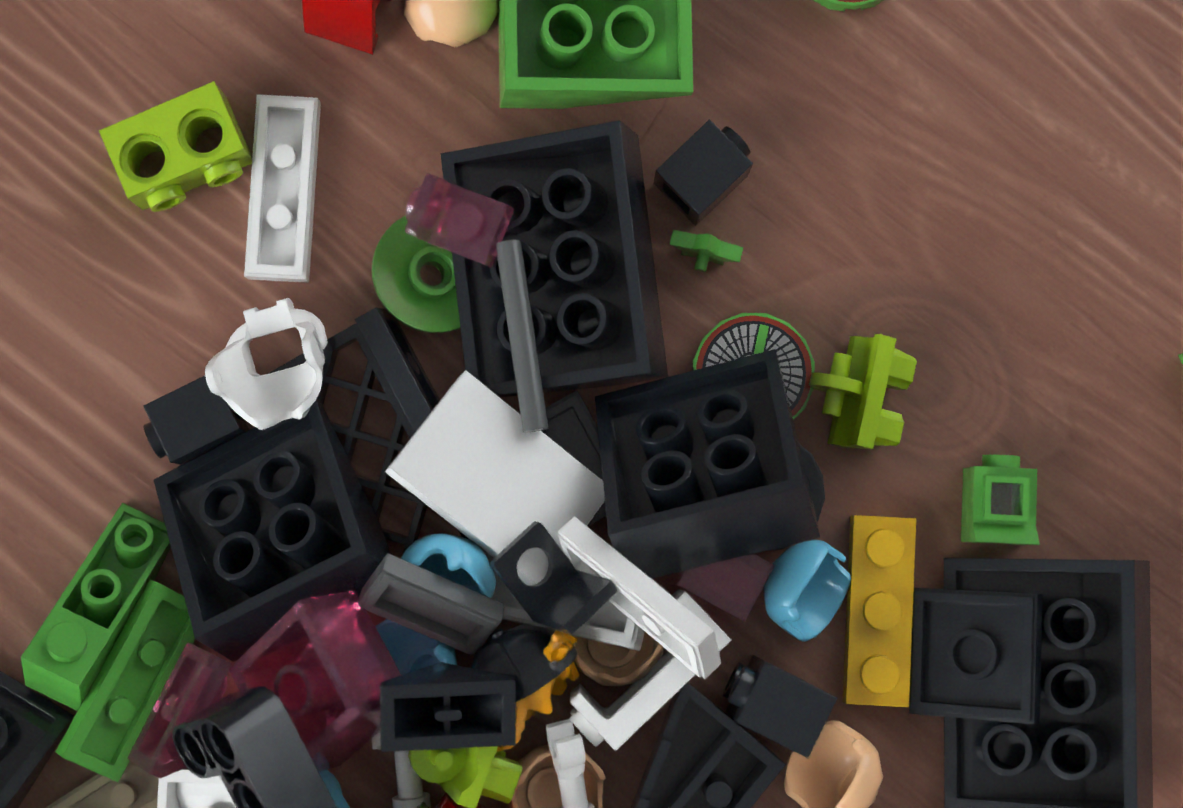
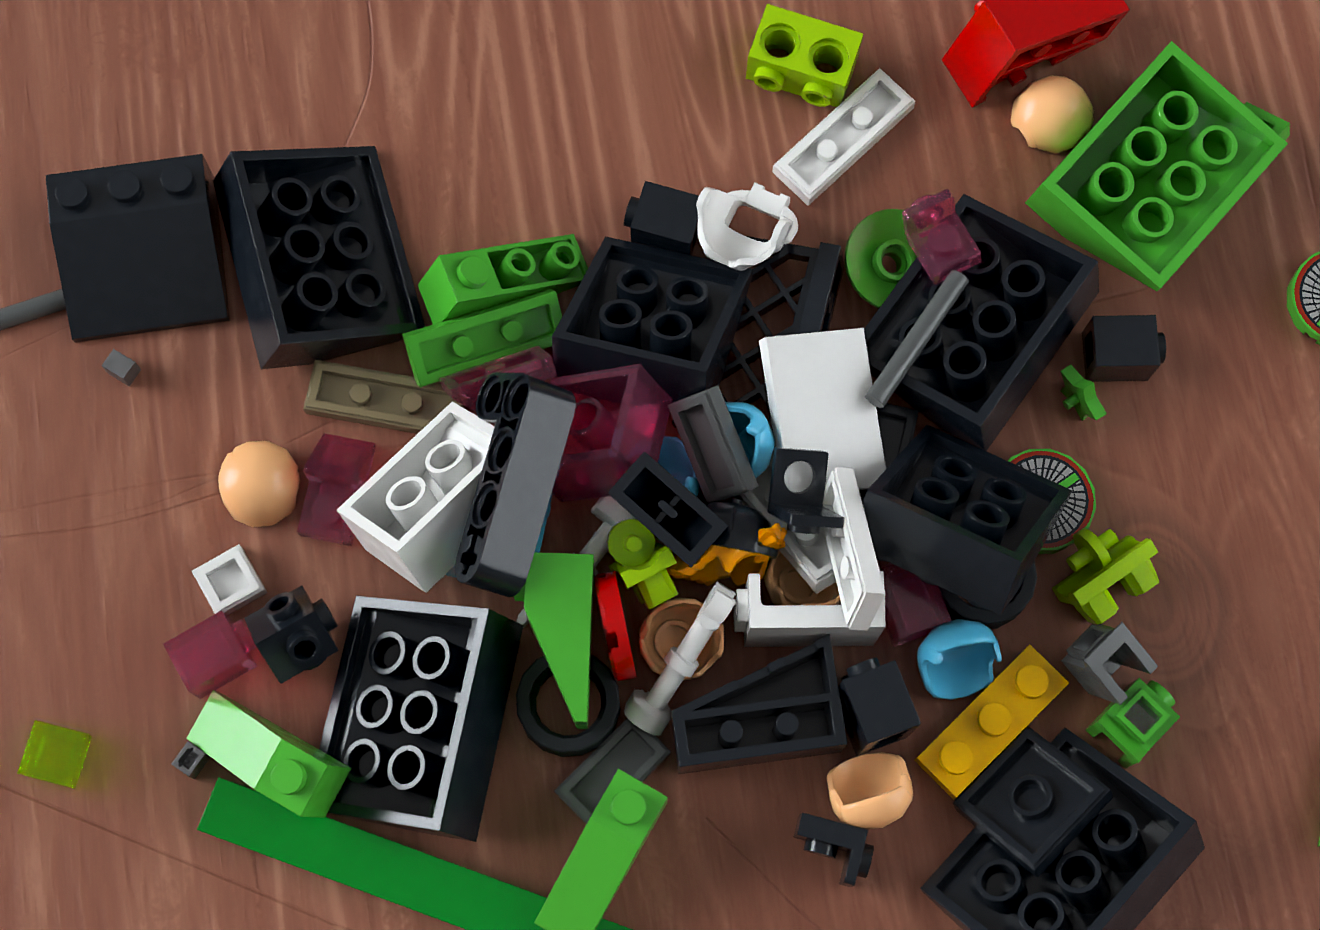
camera: 45 degrees right, 10 degrees down
none -> dark grey window [1061,622,1158,705]

